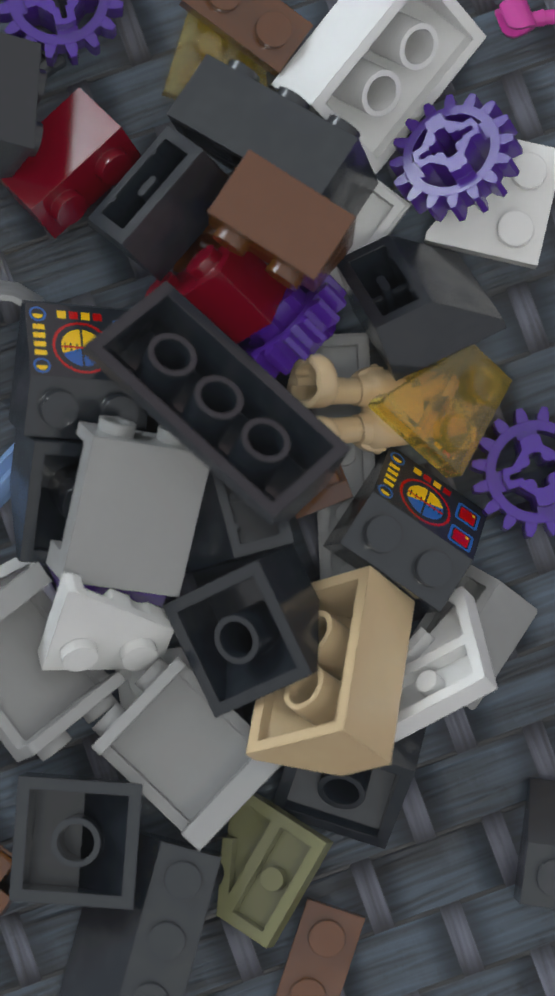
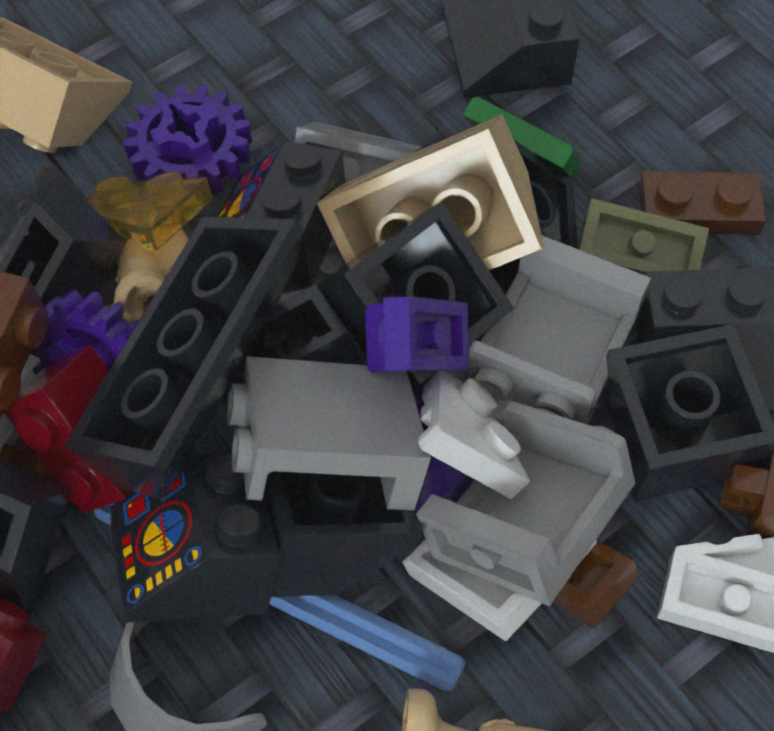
camera: 110 degrees left, 25 degrees down
white wing [394,586,498,743] -> none
none -> dark purple slope [365,296,469,372]
none -> green tile [463,96,581,179]

